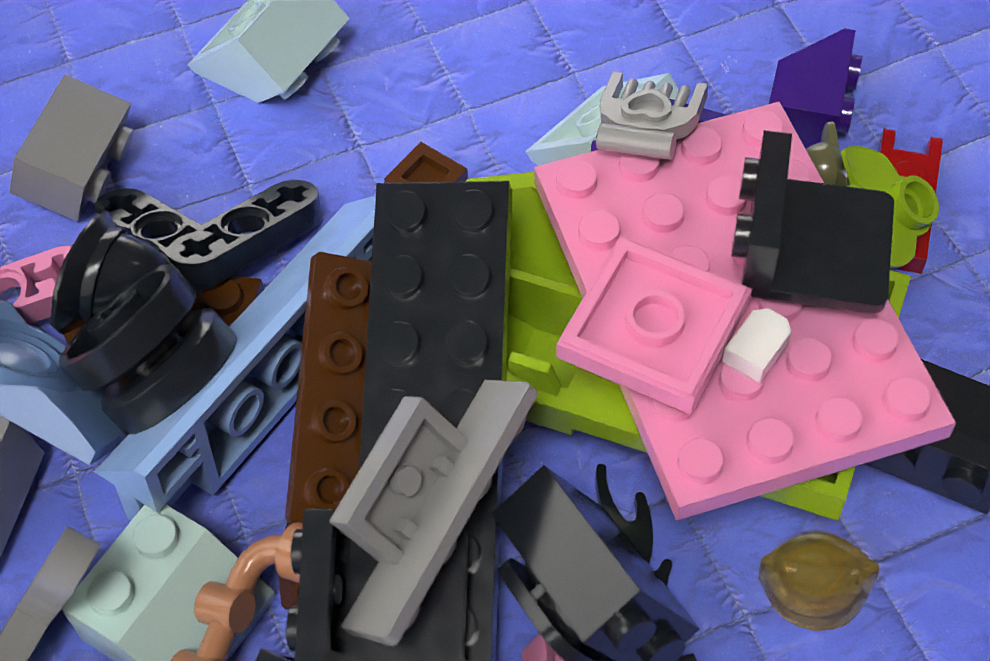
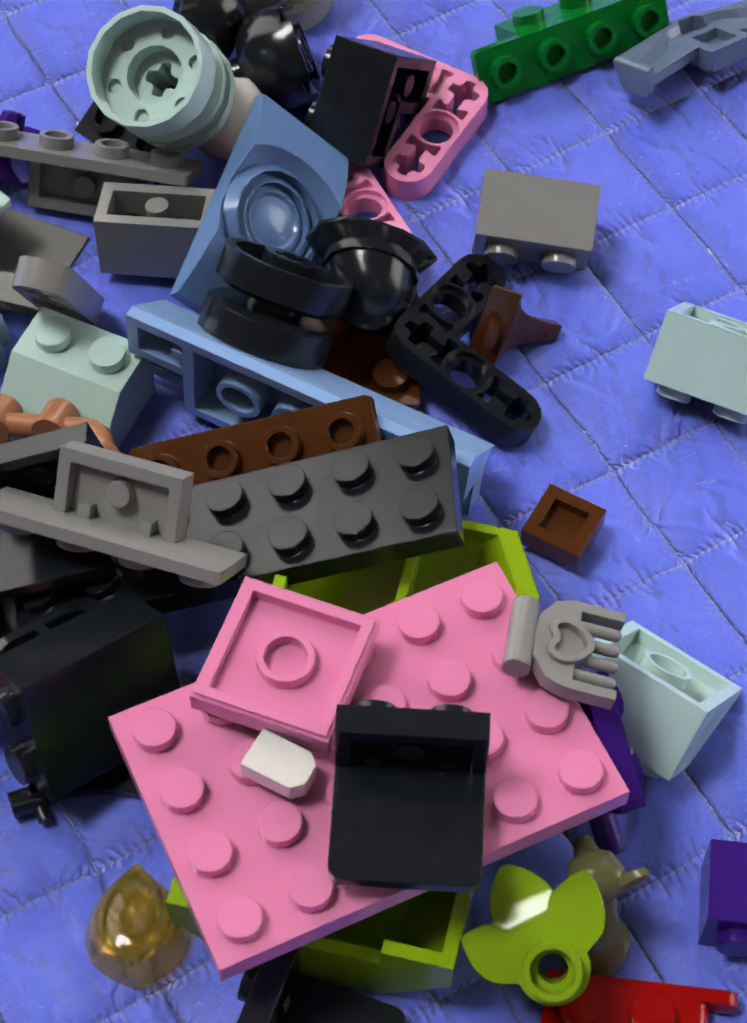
camera: 80 degrees right, 0 degrees up
none -> reddish brown piece [470,285,562,366]

